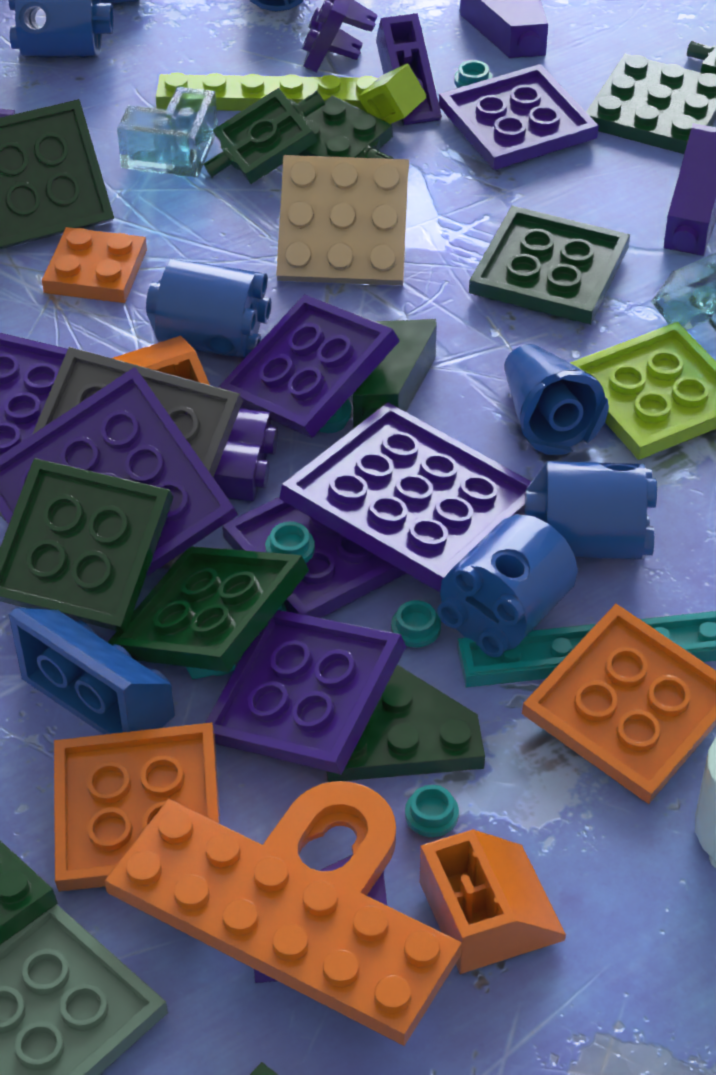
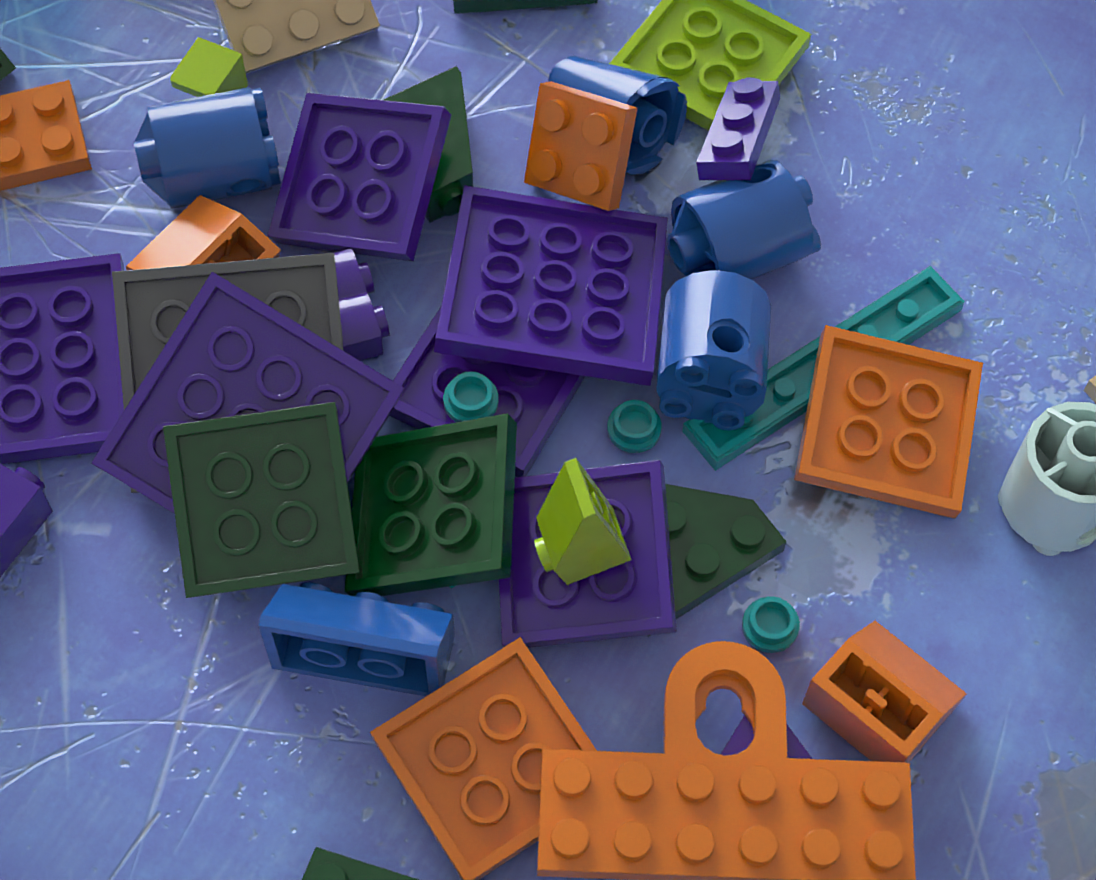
camera: 30 degrees left, 15 degrees up
none -> lime panel [170,37,248,97]
none -> orange plate [524,82,637,211]
none -> lime slope [534,458,631,585]
none -> dark purple plate [696,78,780,180]

